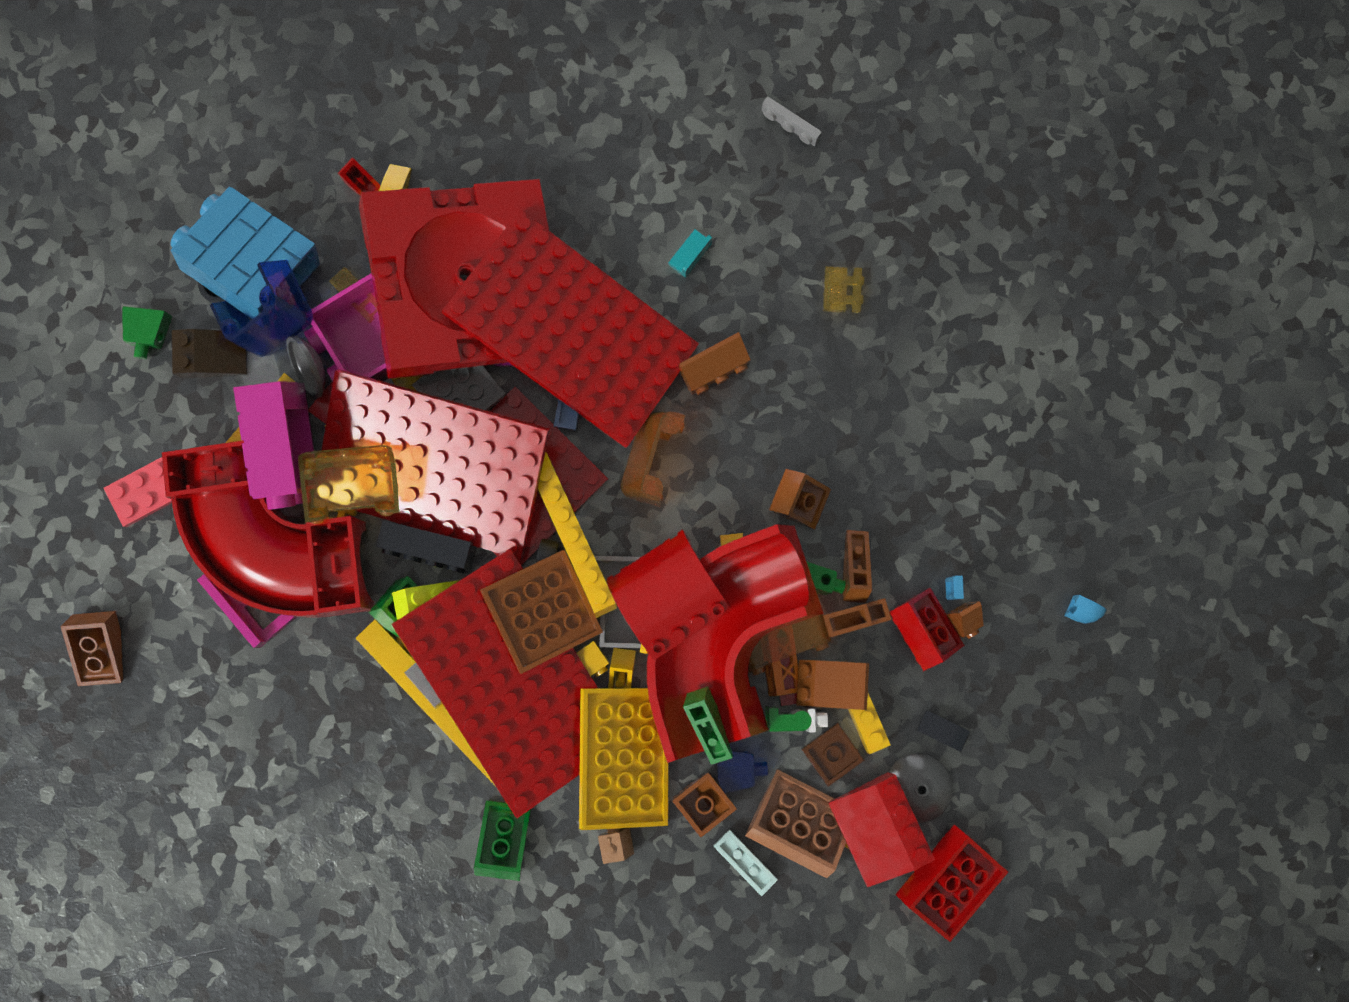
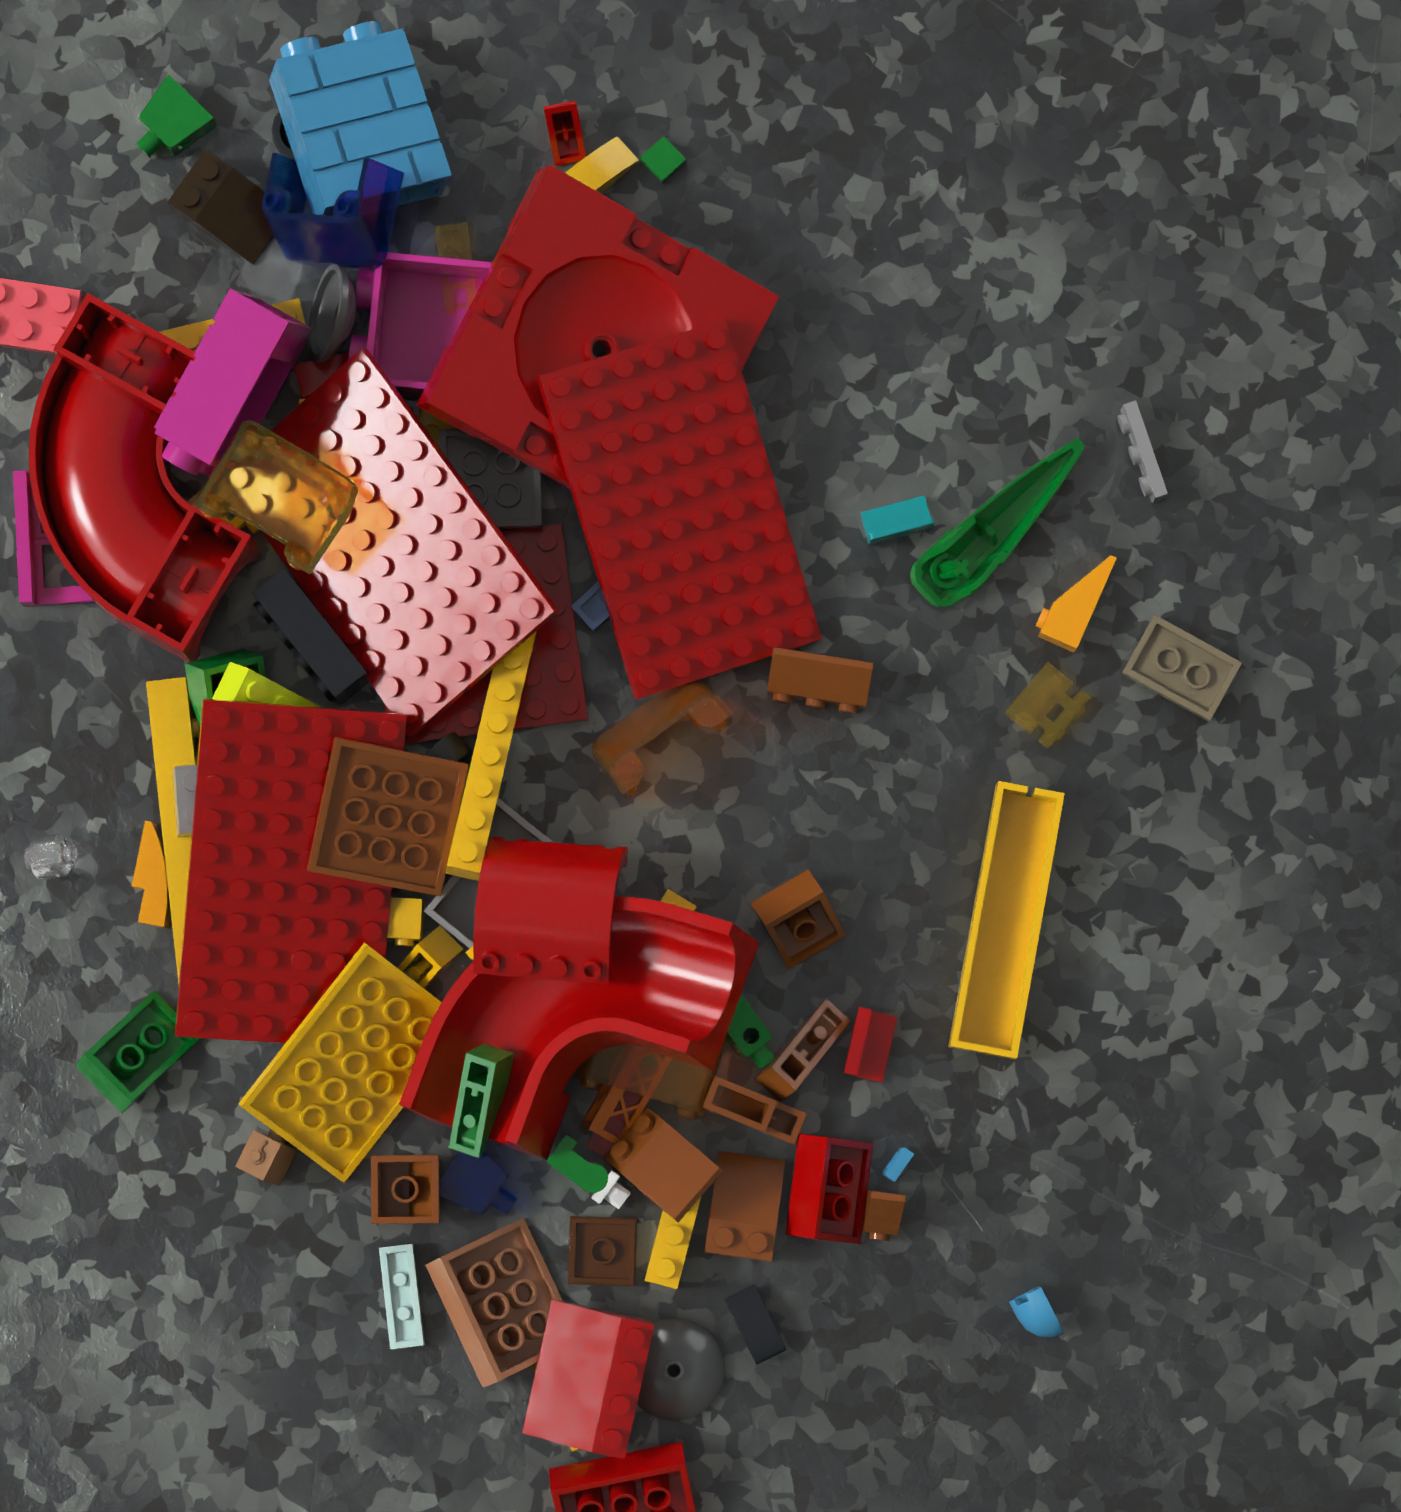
camera: 35 degrees right, 0 degrees up
none -> clear head [24,834,77,880]
none -> light orange slope [131,821,171,929]
none -> green tile [640,136,686,184]
none -> dark orange slope [704,1151,786,1262]
none -> red panel [843,1007,897,1082]
none -> green piece [910,437,1085,608]
none -> yellow piece [948,781,1065,1059]
none -> light orange slope [1035,555,1117,653]
none -> dark tan plate [1121,614,1242,722]

